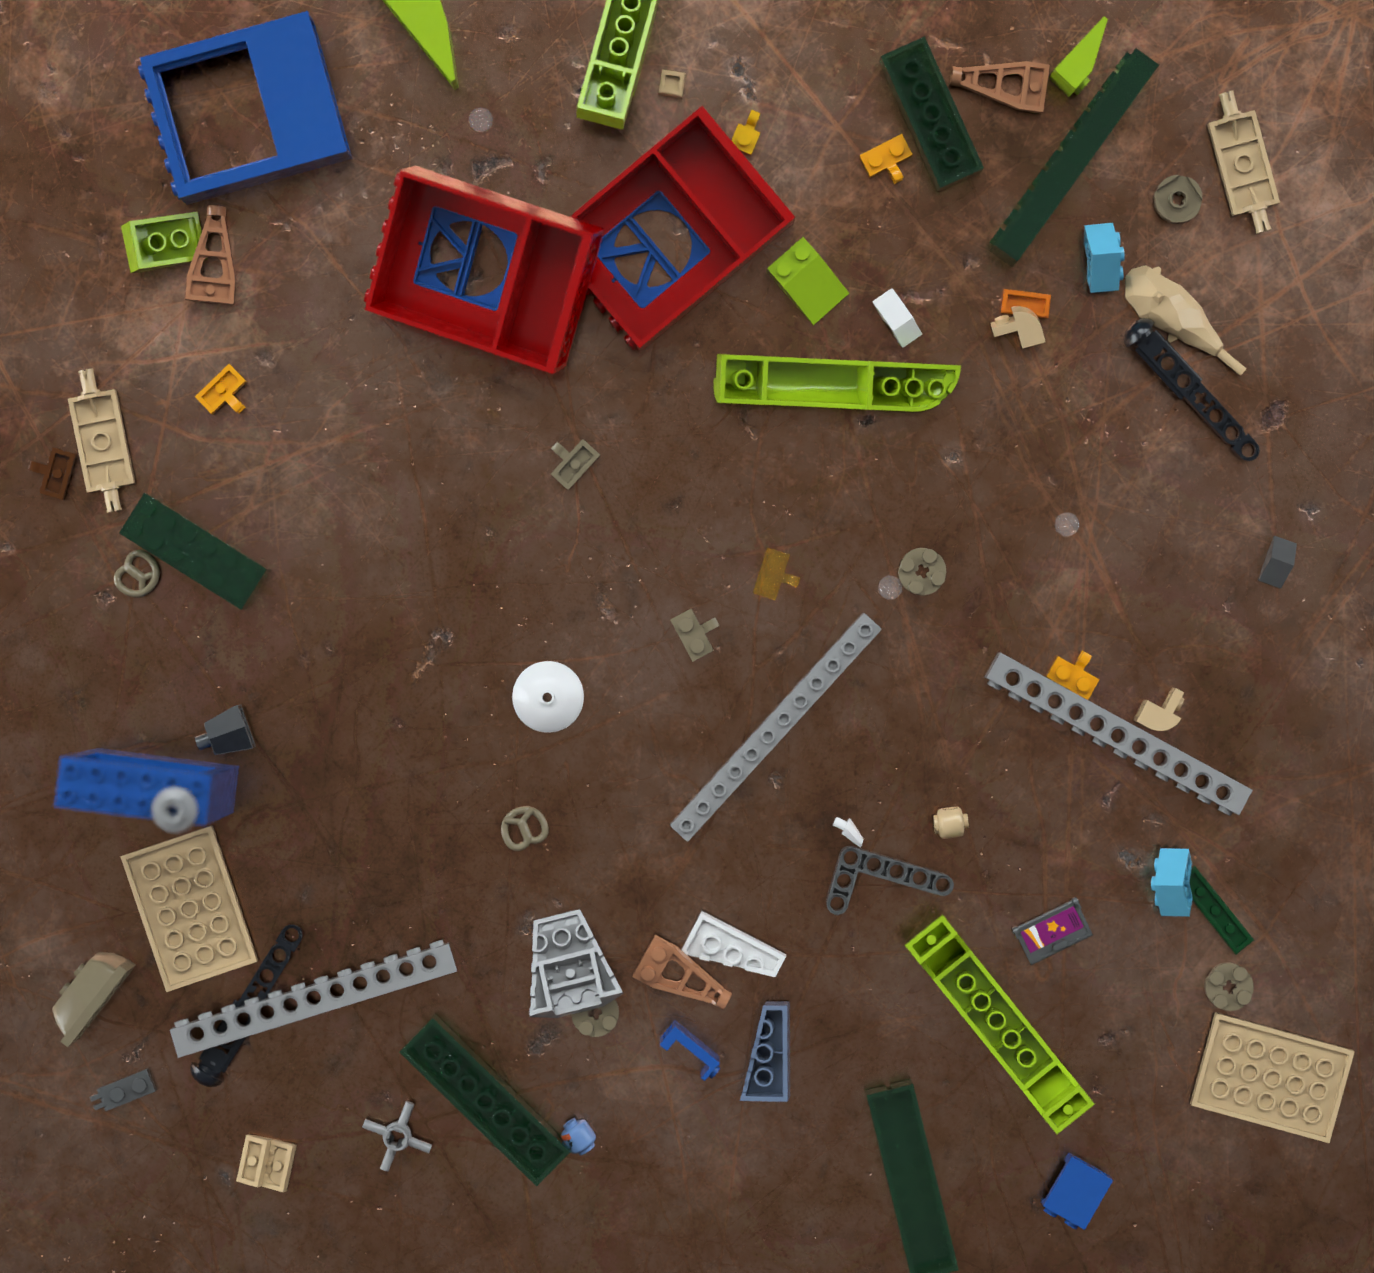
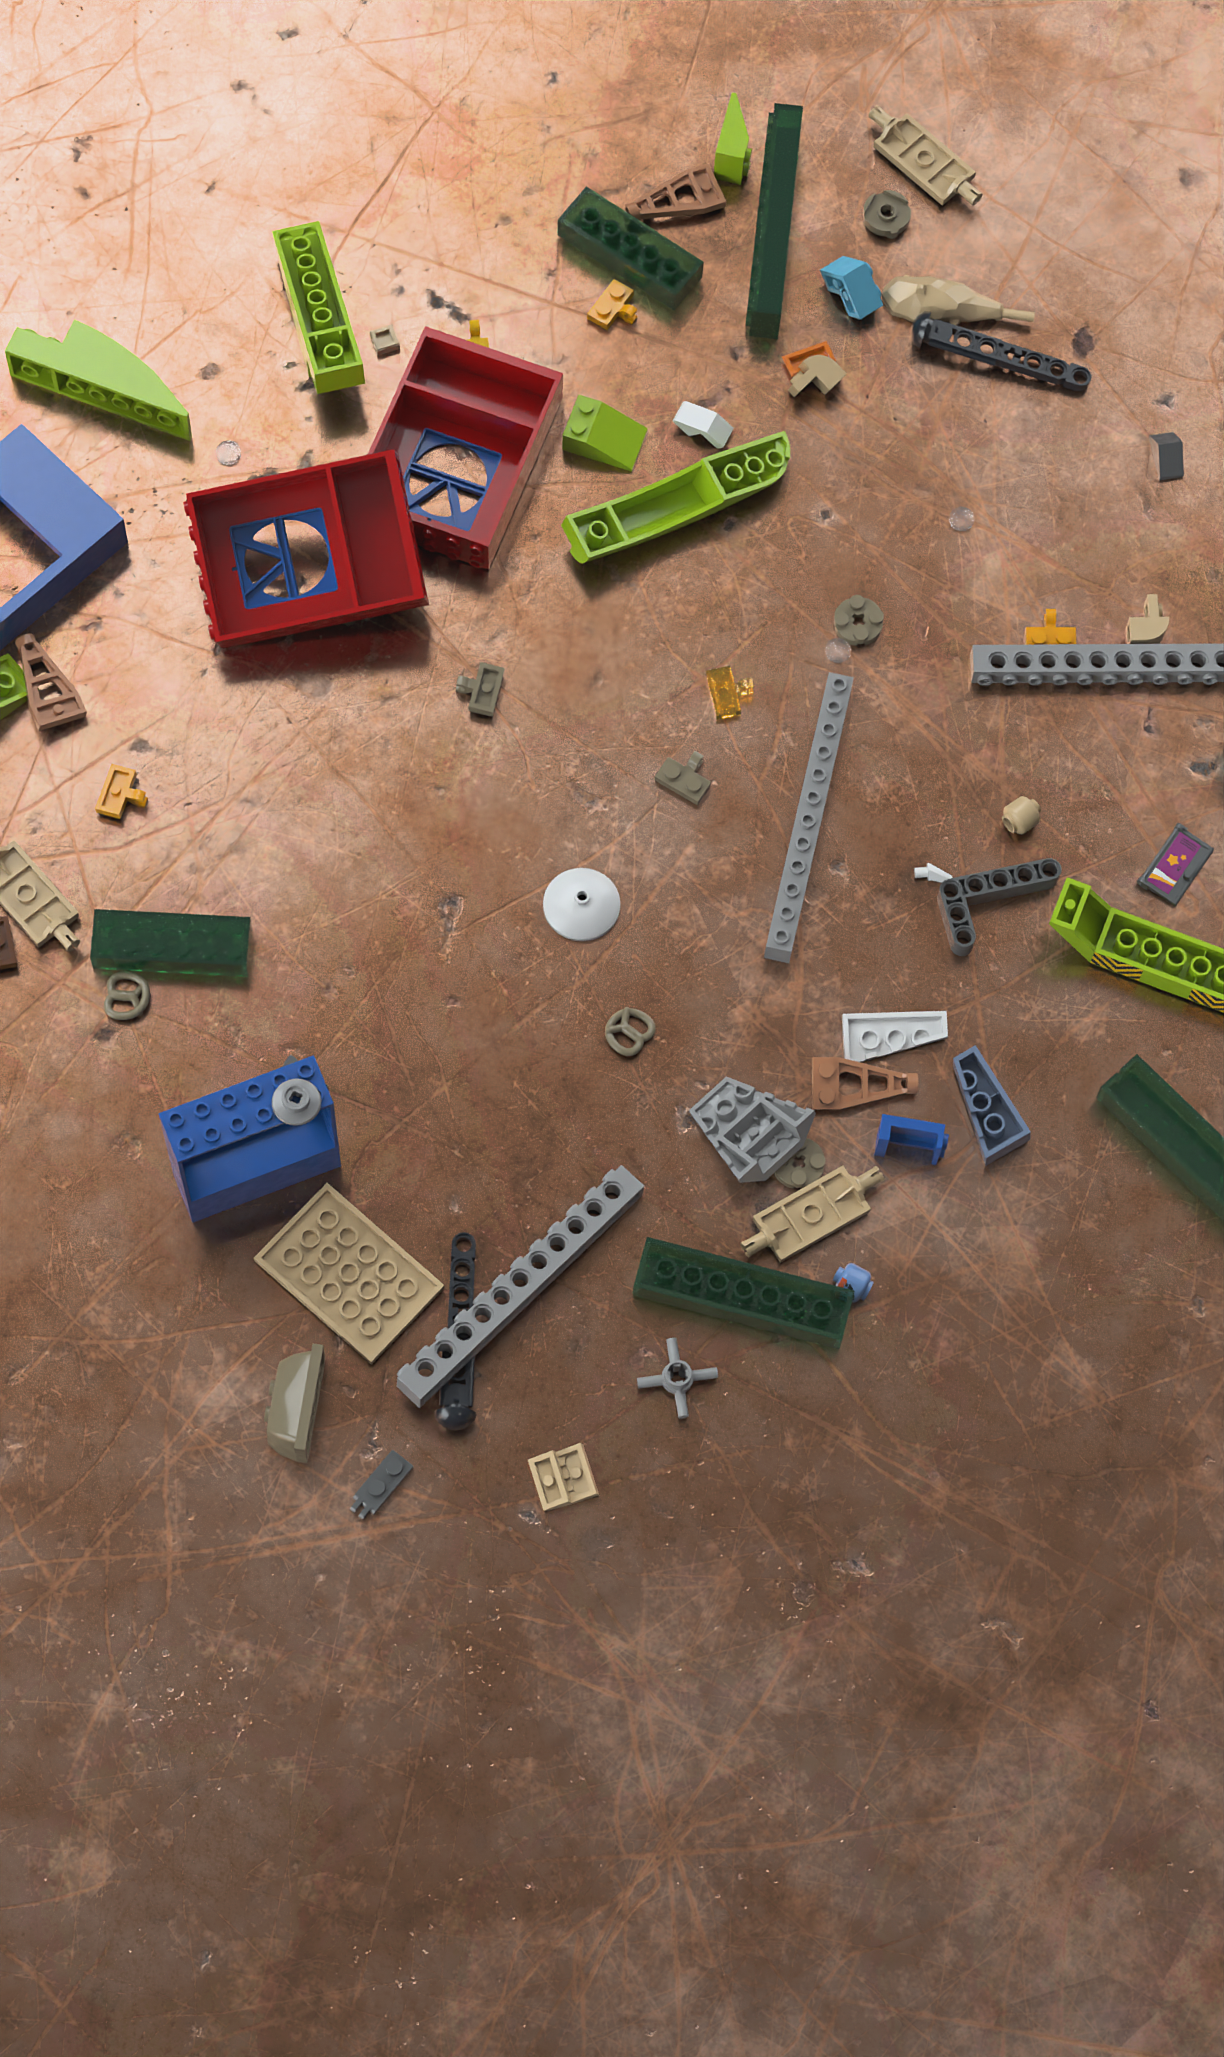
camera: 35 degrees left, 20 degrees down
none -> tan plate [740,1166,884,1263]

